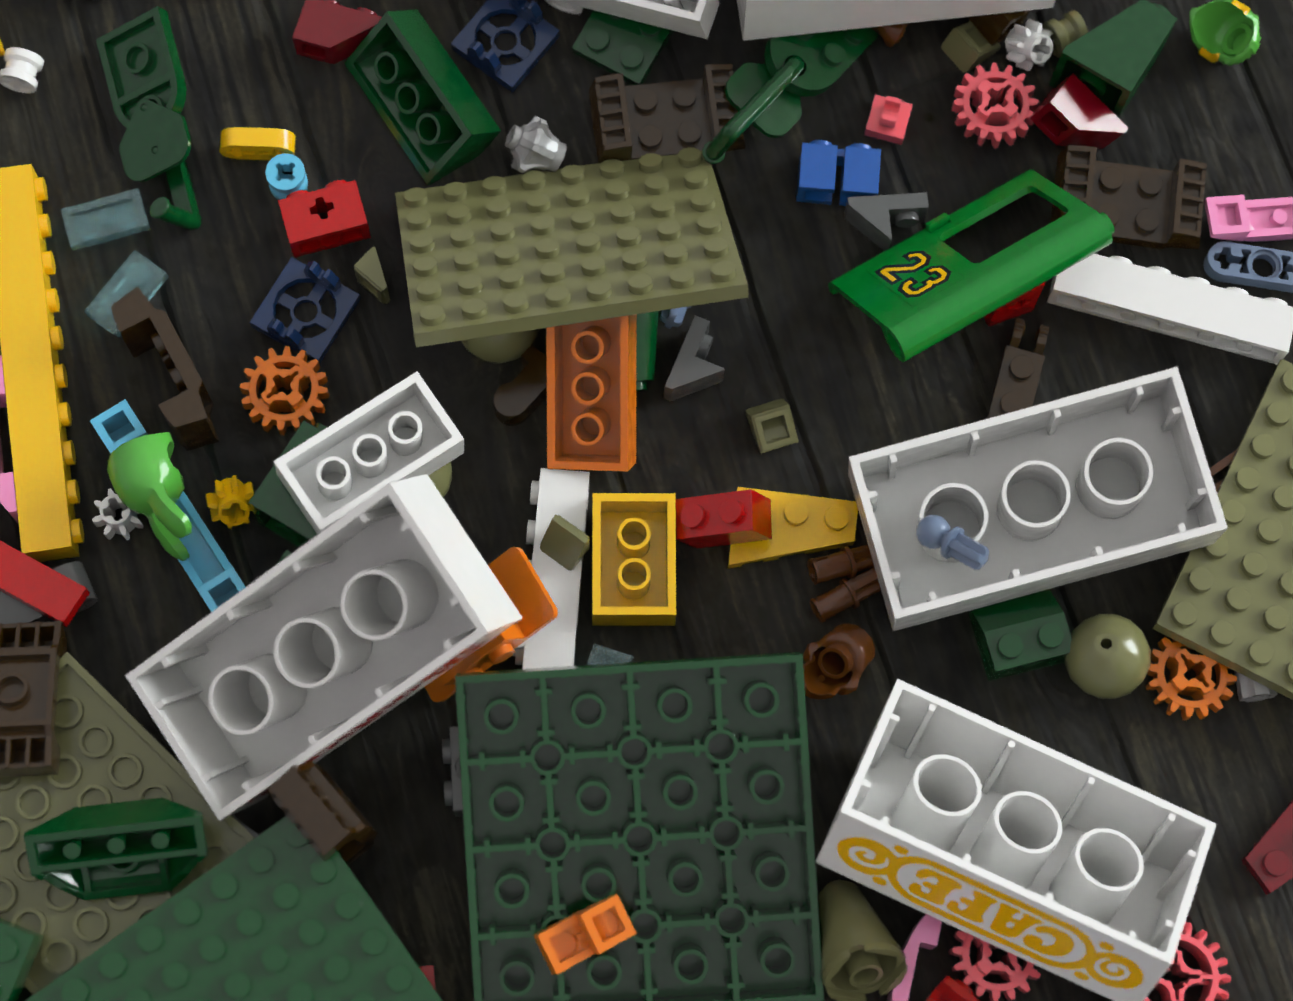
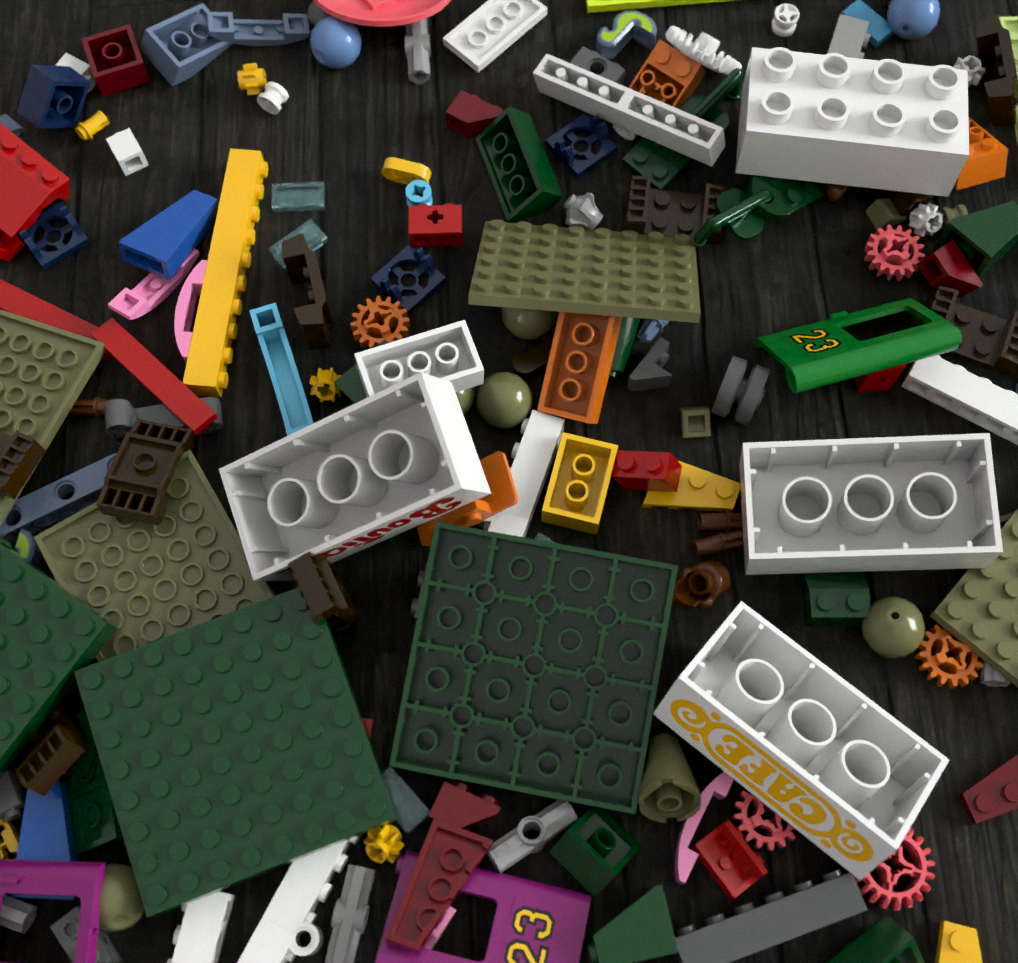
camera: 20 degrees right, 5 degrees down
dark green wedge [23,797,208,901] -> none
white gear [92,488,143,540] -> none
dark green plate [96,6,201,231] -> none
bright green piece [107,432,192,561] -> none
olive slope [354,246,390,304] -> none
orange slope [533,894,637,975] -> none
olive slope [540,515,589,571] -> none
blue piece [796,140,881,206] -> none
dark grey slope [844,192,928,251] -> none
coral tile [864,94,913,145] -> none
sand blue axle [916,515,989,570] -> none
dark brown hinge [987,318,1050,419] -> none
none -> olive piece [476,372,532,429]
none -> dark grey wheel [711,356,770,426]

